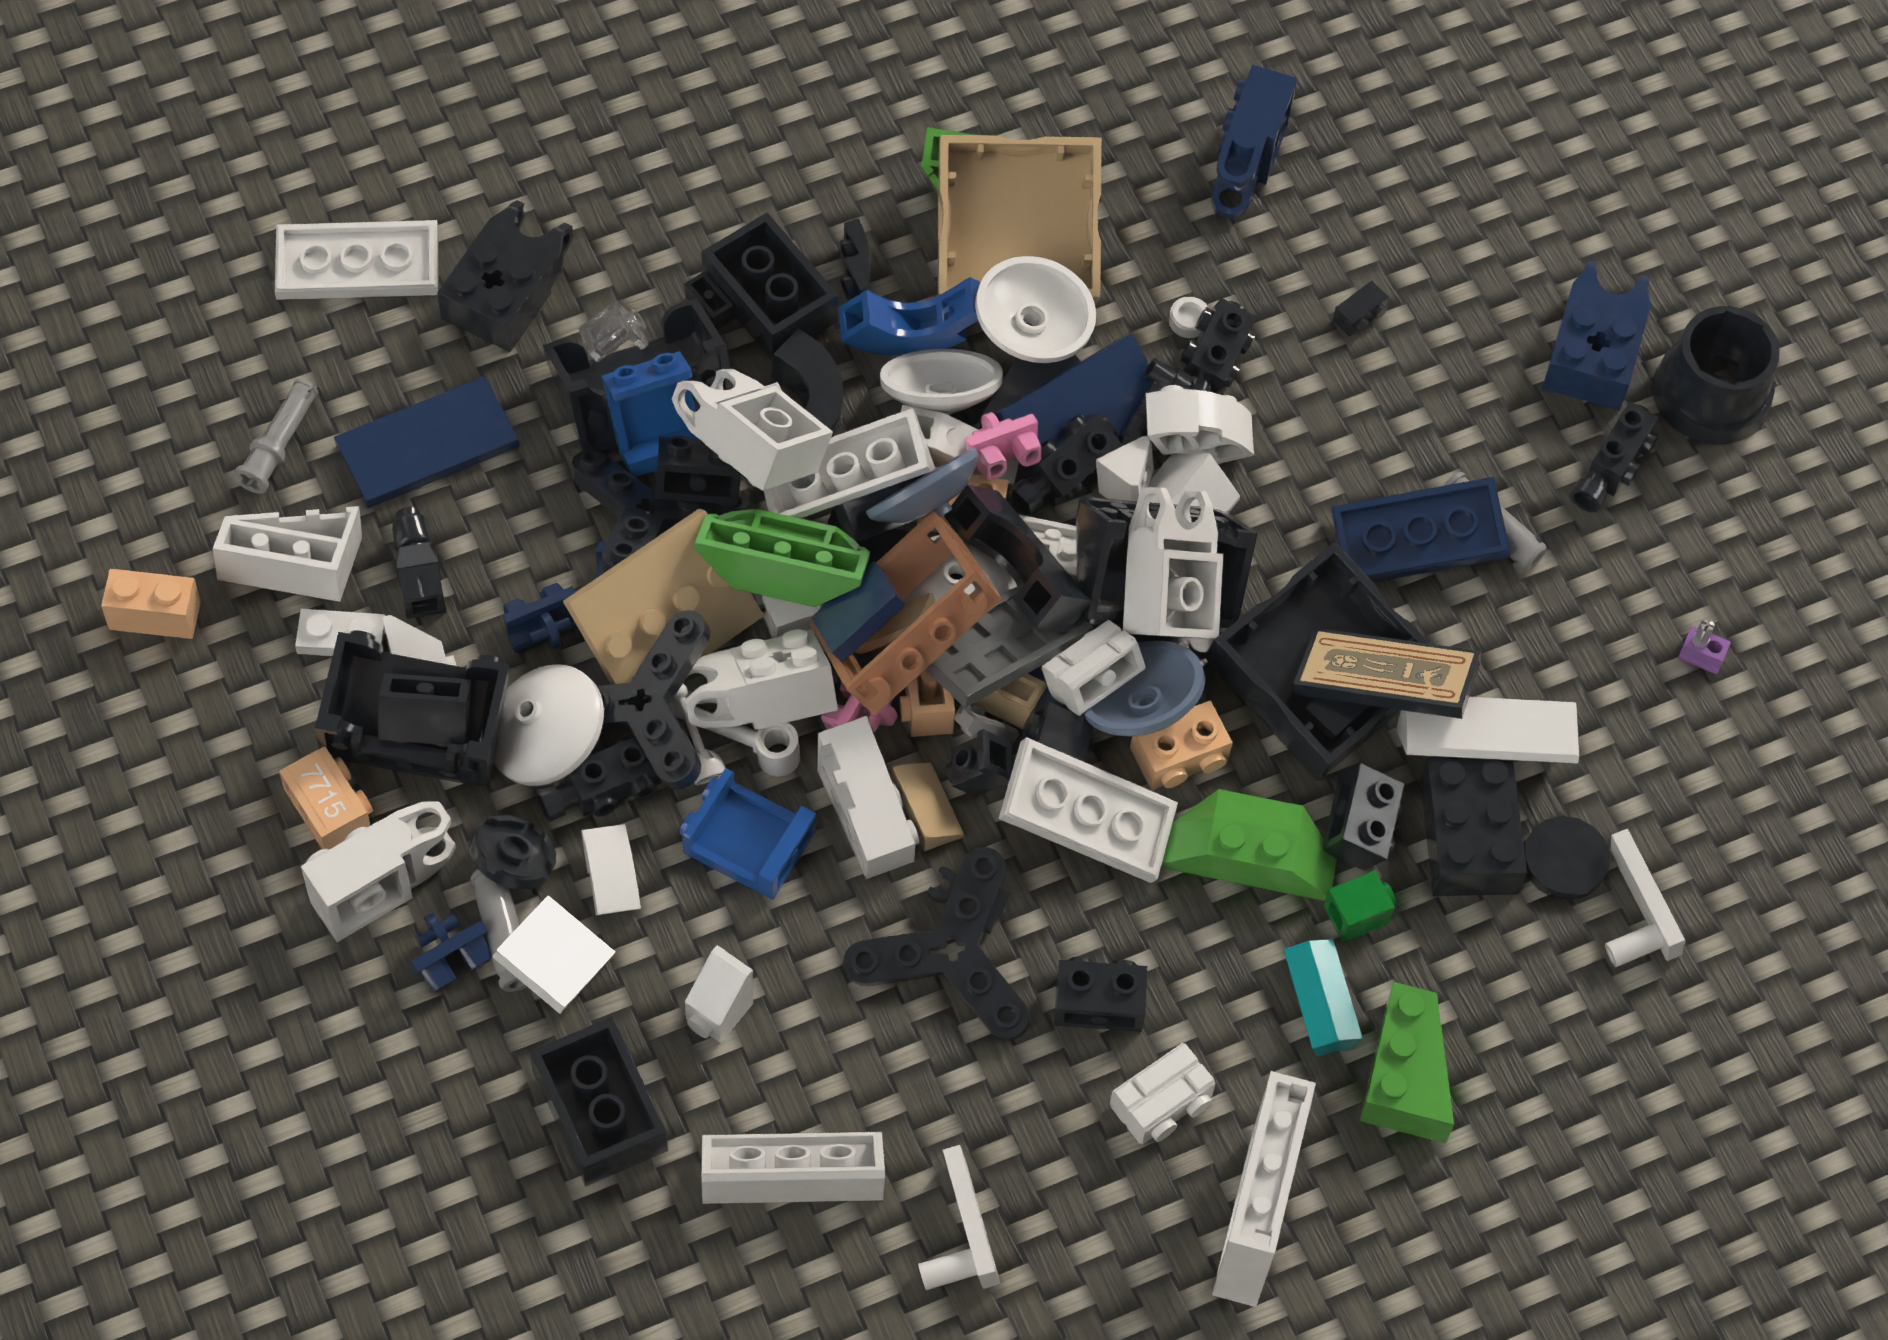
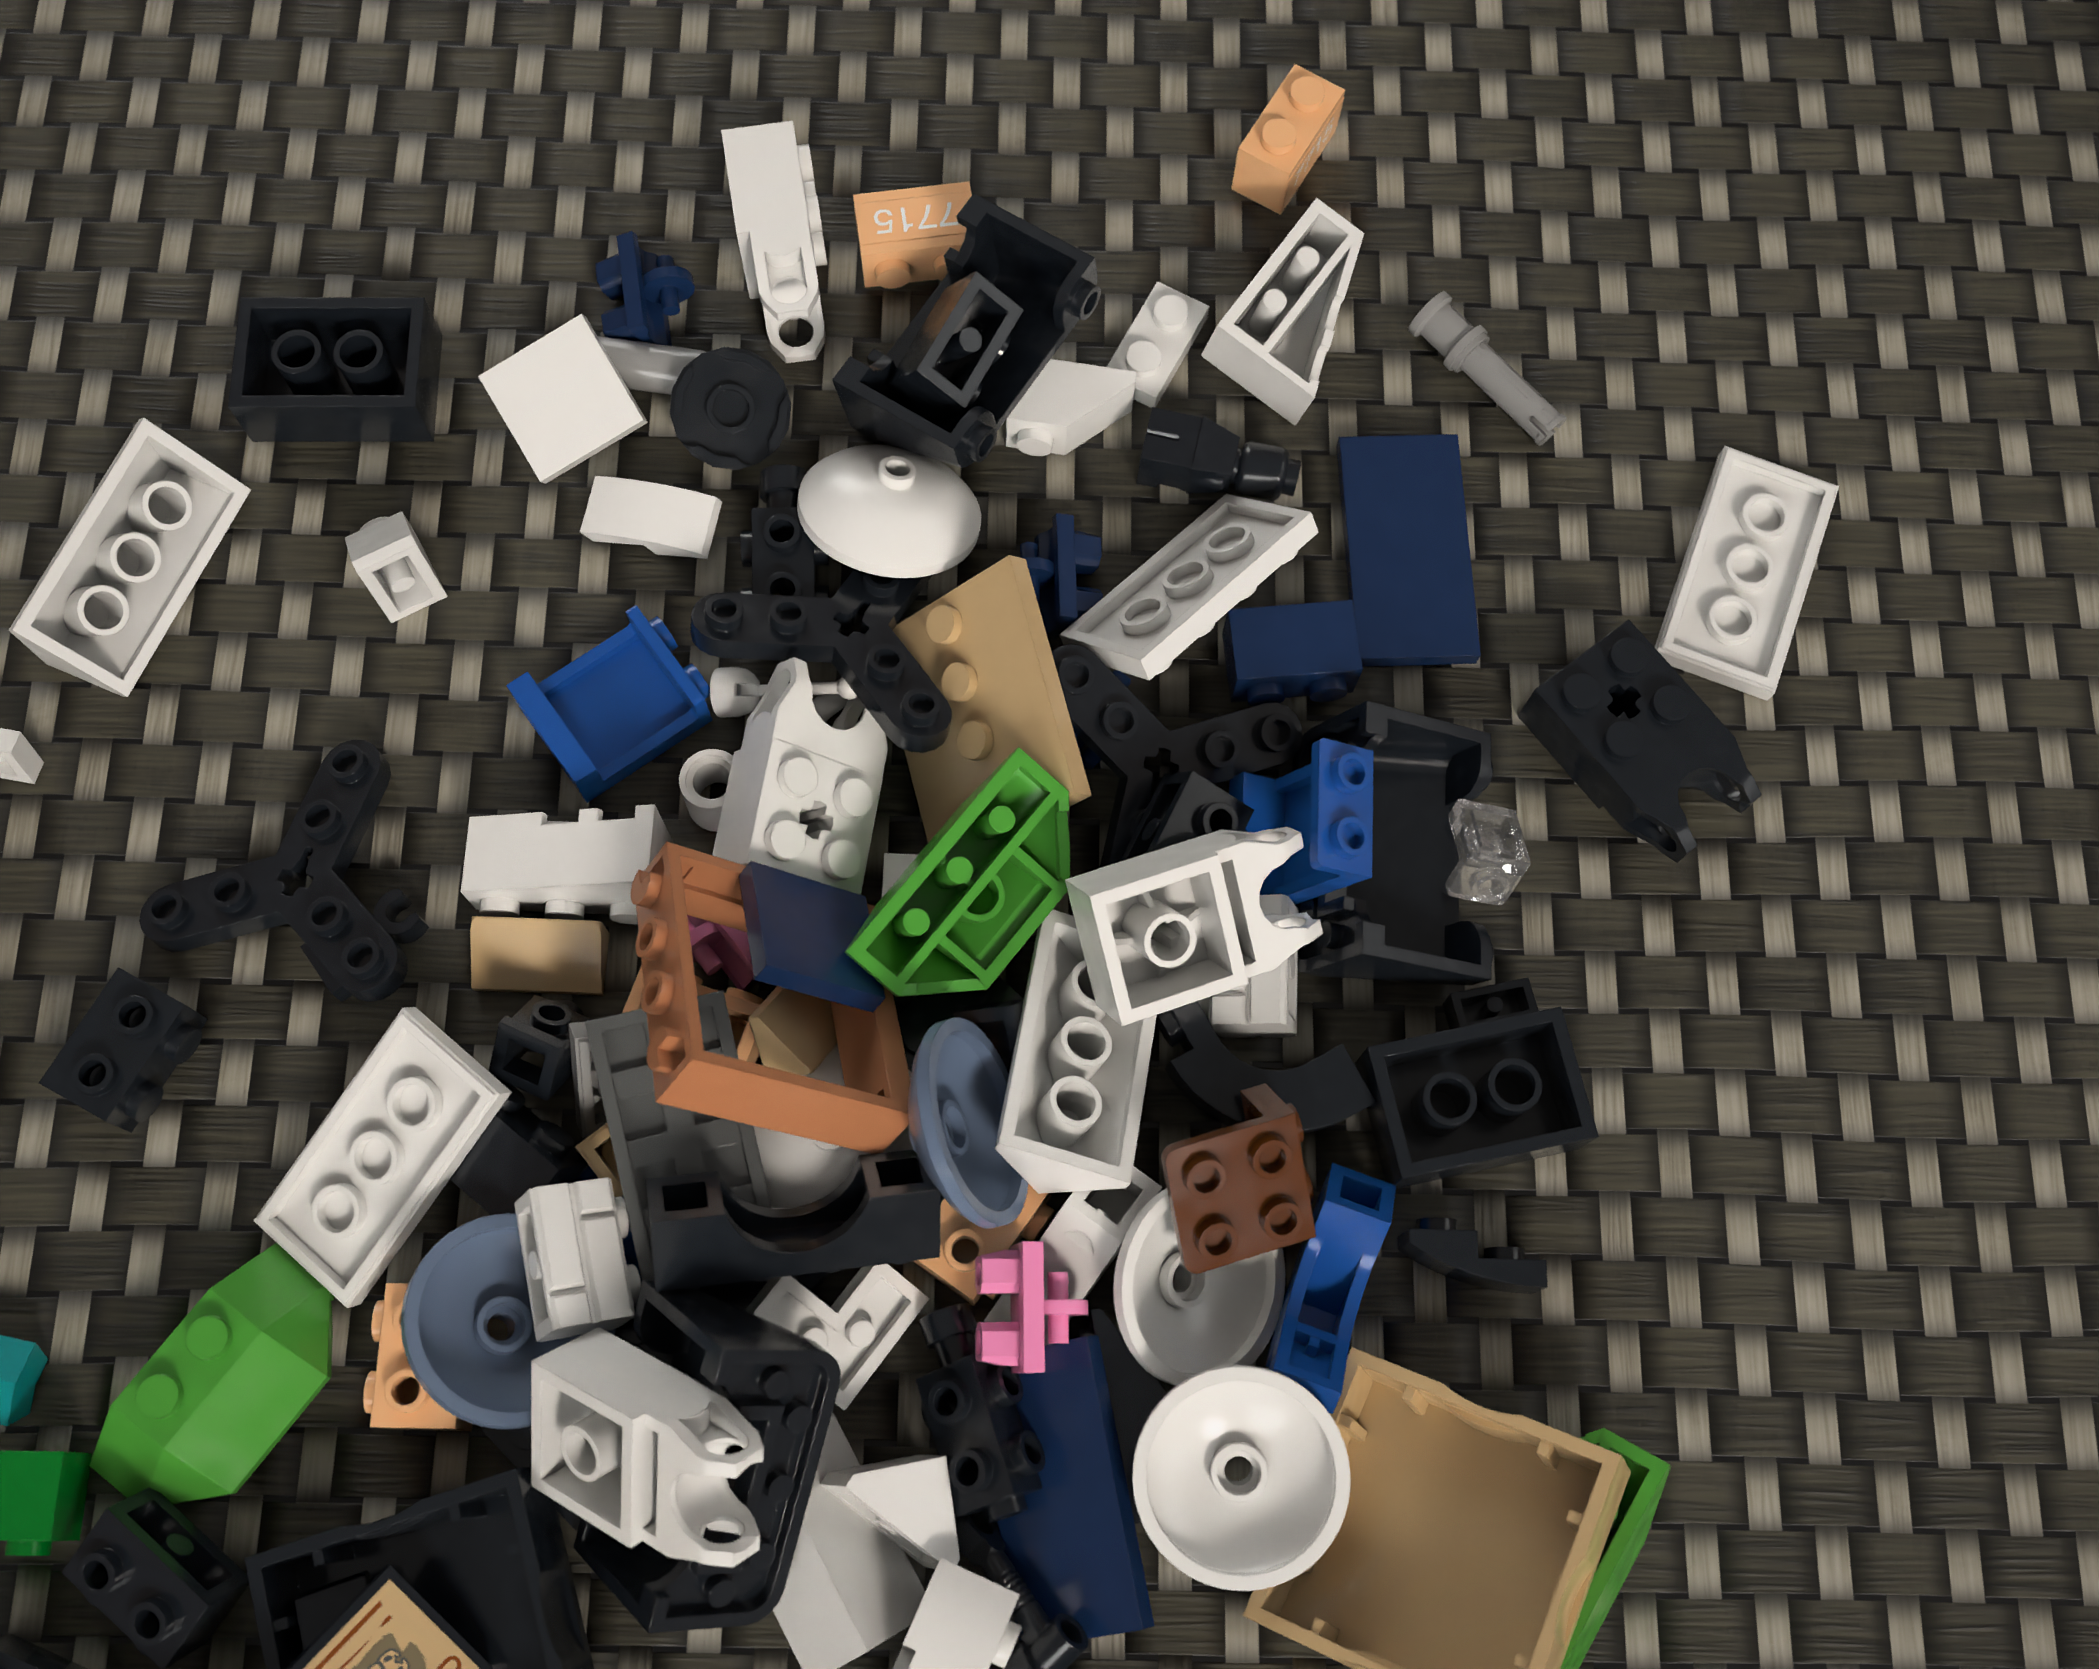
camera: 115 degrees right, 10 degrees up
none -> white plate [1059,494,1319,680]
none -> reddish brown bracket [1161,1083,1316,1274]
none -> dark blue brick [1222,600,1363,706]

